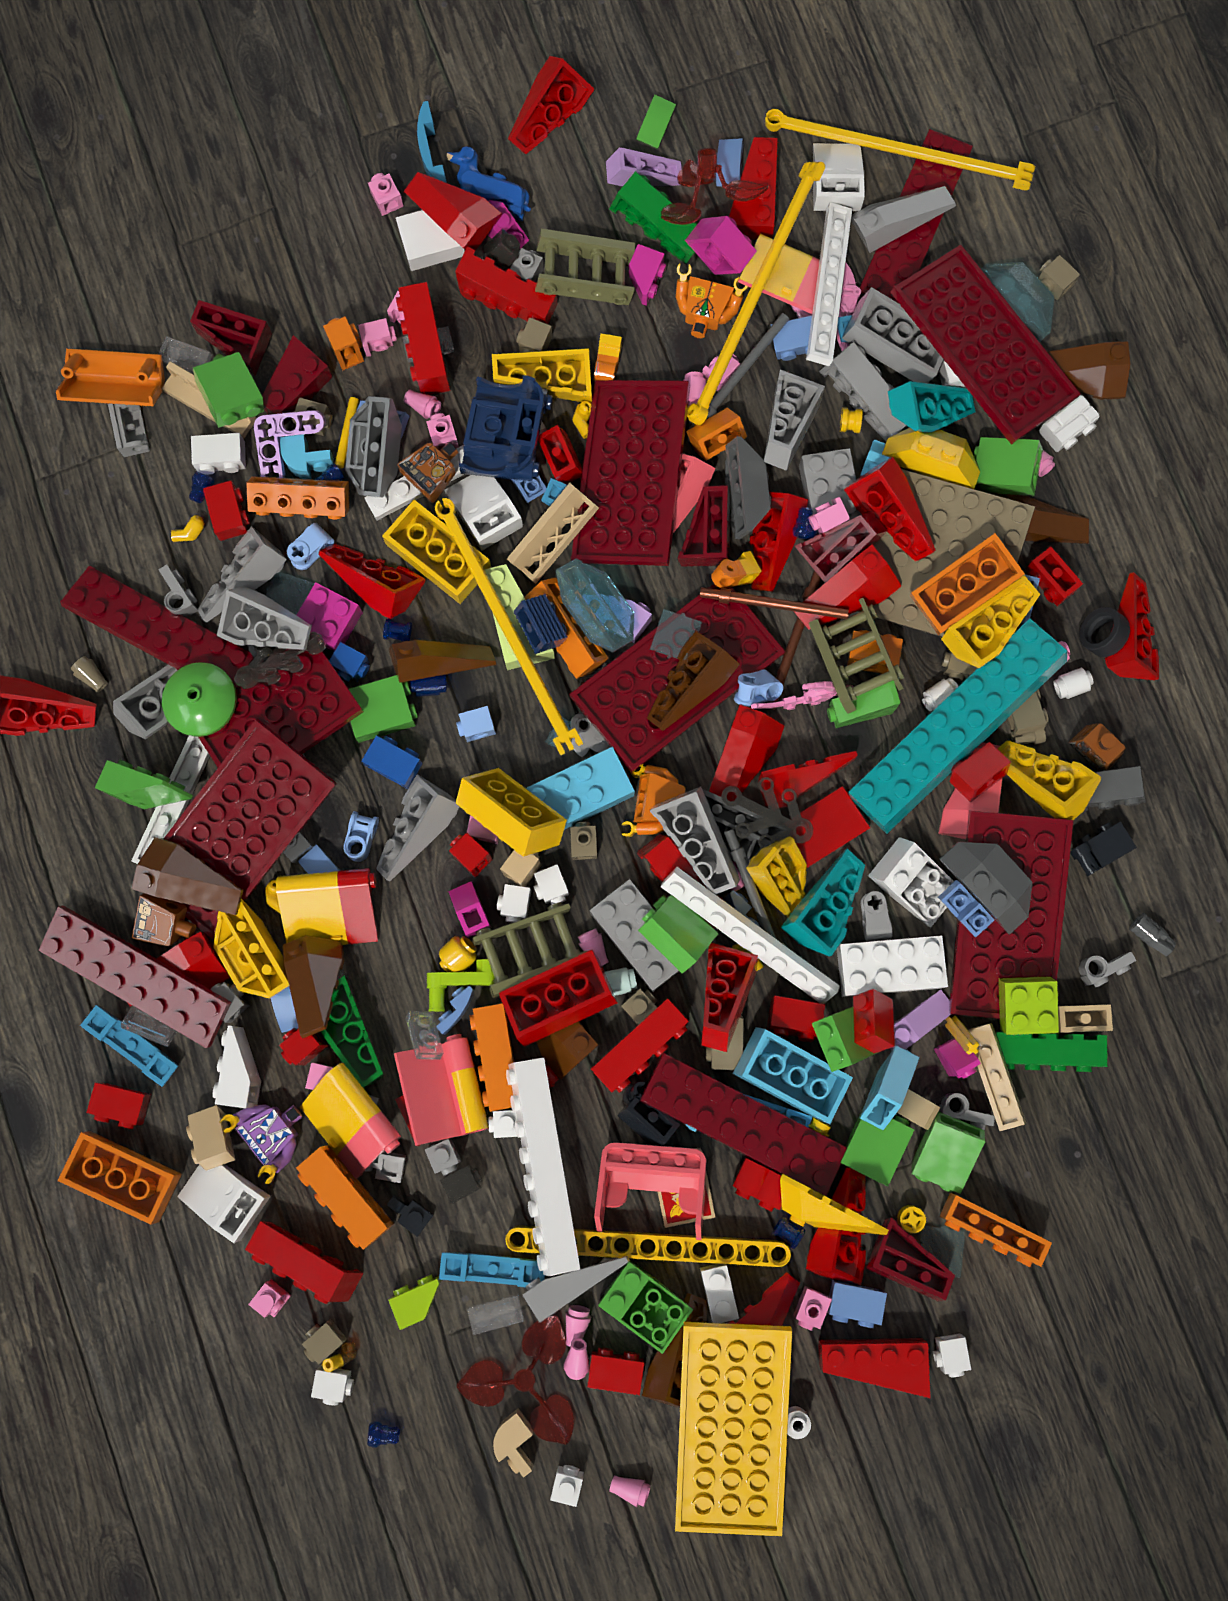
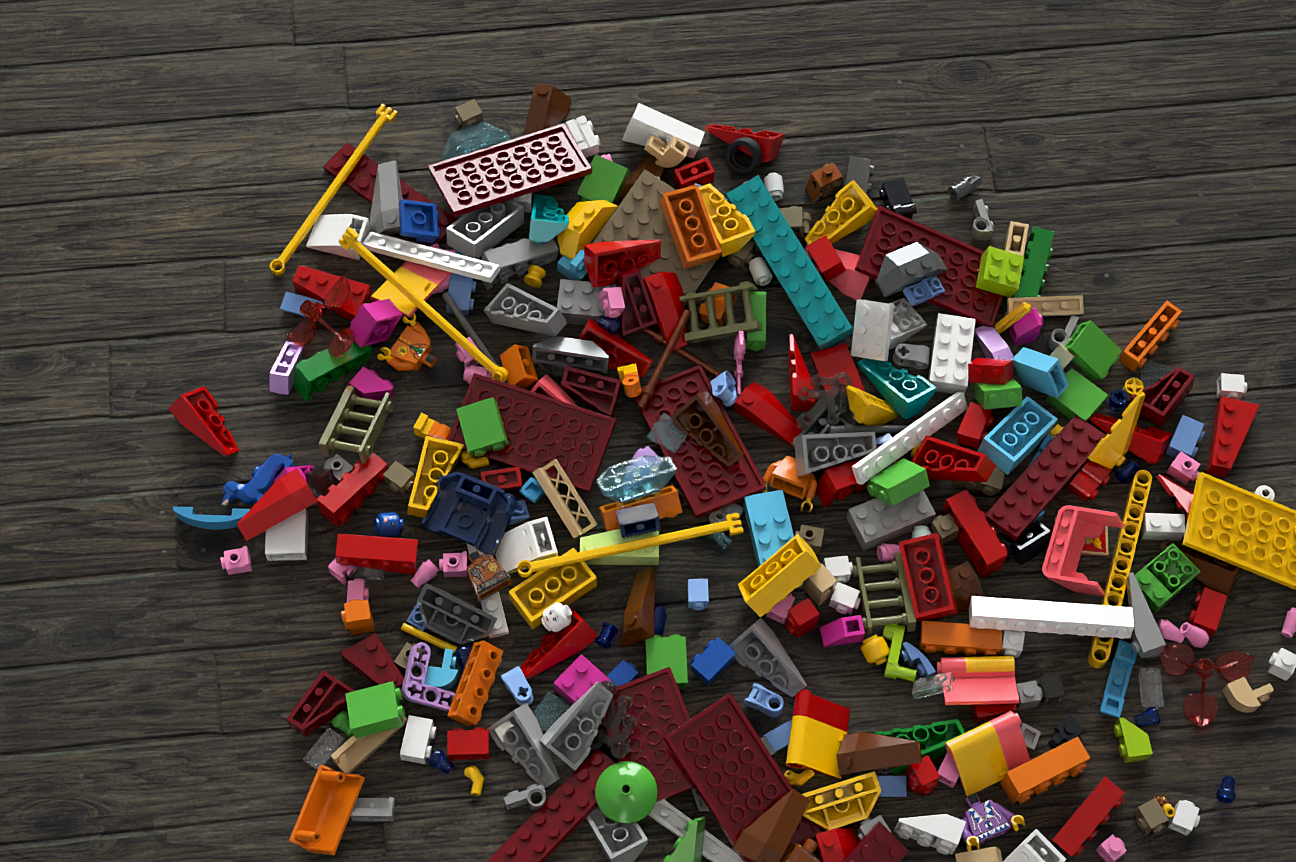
camera: 80 degrees left, 15 degrees down
bright green slope [636,95,676,149] -> none
none -> blue head [374,512,404,538]
none -> blue plate [399,199,440,243]
none -> bright green brick [456,397,509,457]
none -> white head [541,602,572,632]
none -> white wedge [622,103,705,158]
none -> tan brick [644,134,689,168]
none -> white plate [851,299,894,361]
none -> clear blue bush [1107,389,1128,412]
none -> clear blue piece [1134,706,1161,728]

